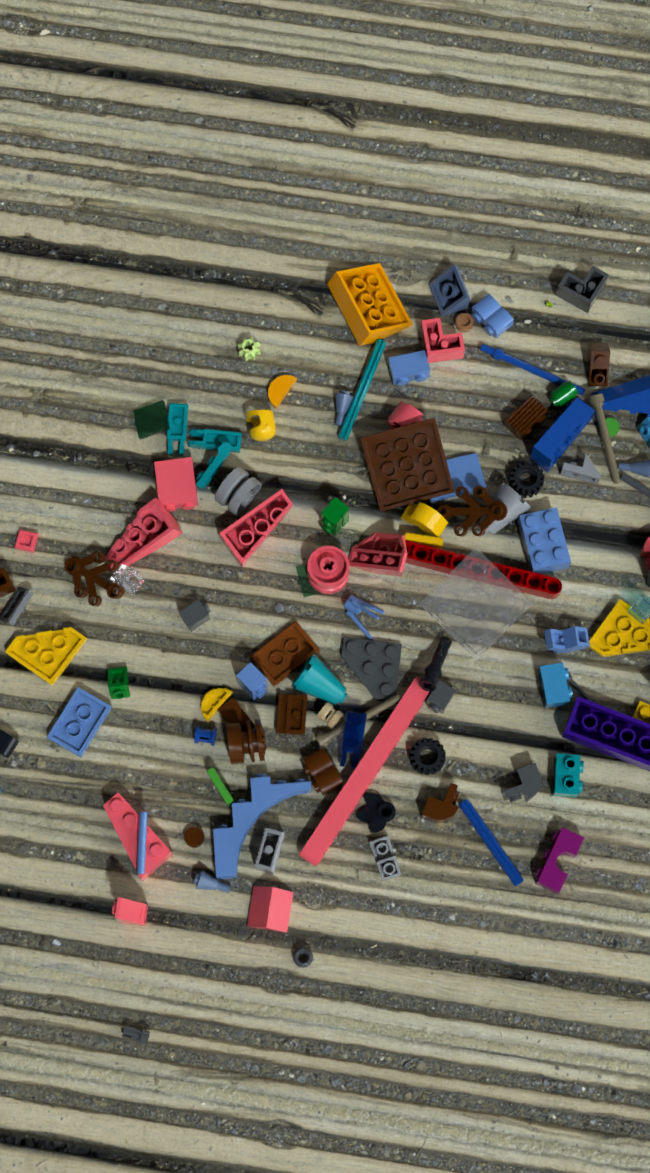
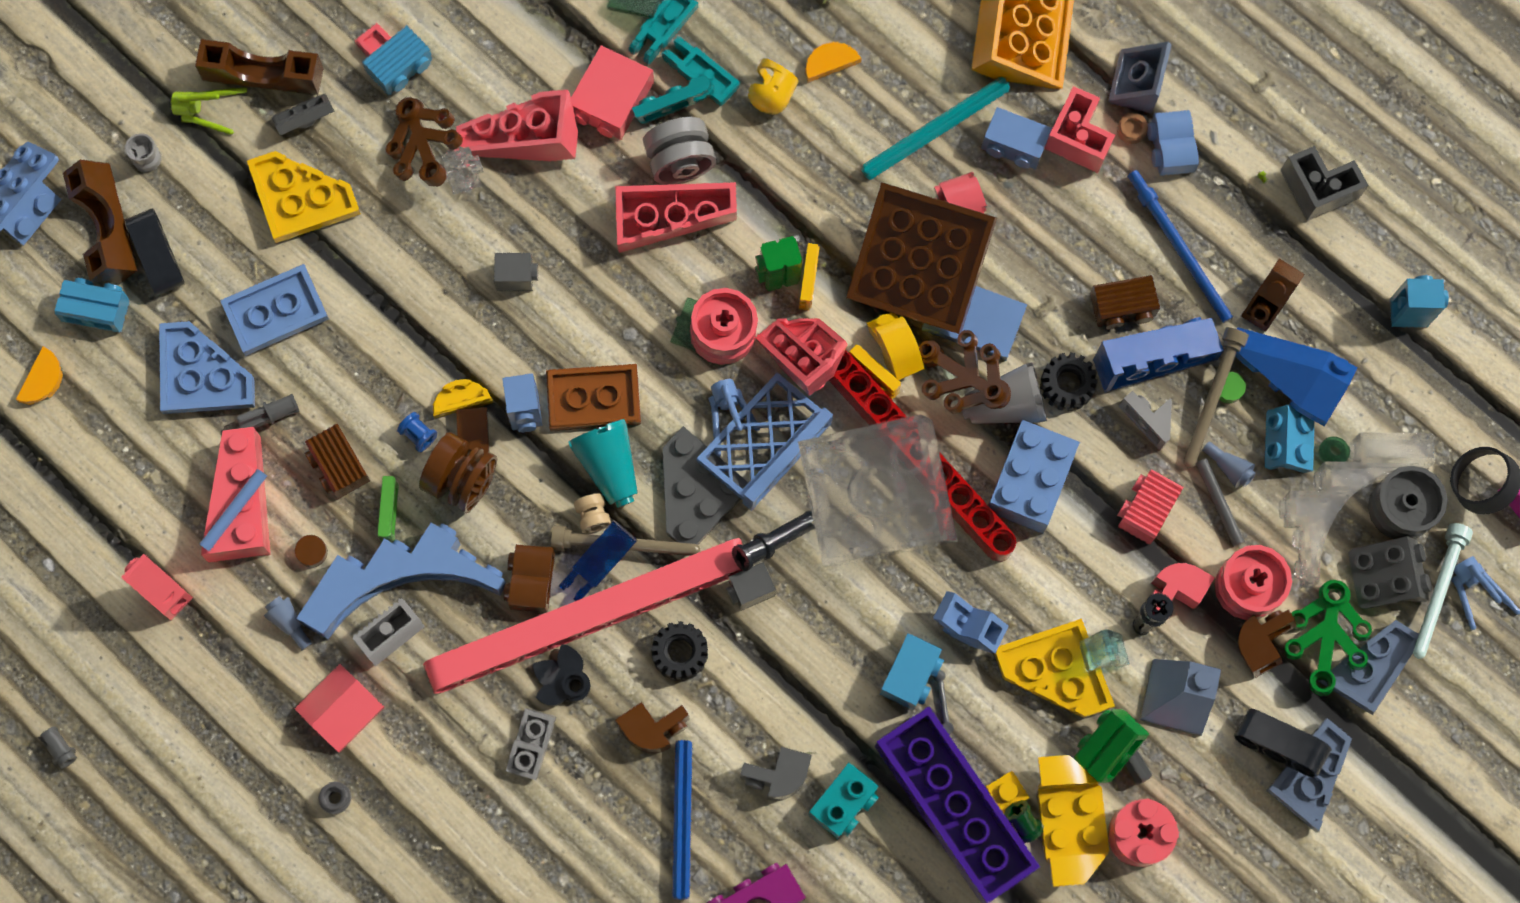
camera: 30 degrees right, 0 degrees up
green bracket [108,667,130,699] -> none
reddish brown plate [276,694,308,736] -> none
sand blue cone [335,390,353,426] -> none
green brick [550,381,579,408] -> none
none -> medium blue plate [159,321,255,414]
none -> dark grey axle [237,394,300,428]
none -> reddish brown brick [304,424,370,499]
none -> dark azure brick [362,25,432,95]
none -> medium blue fence [697,372,833,511]
none -> yellow tile [799,243,819,311]
none -> coral brick [1117,469,1184,544]

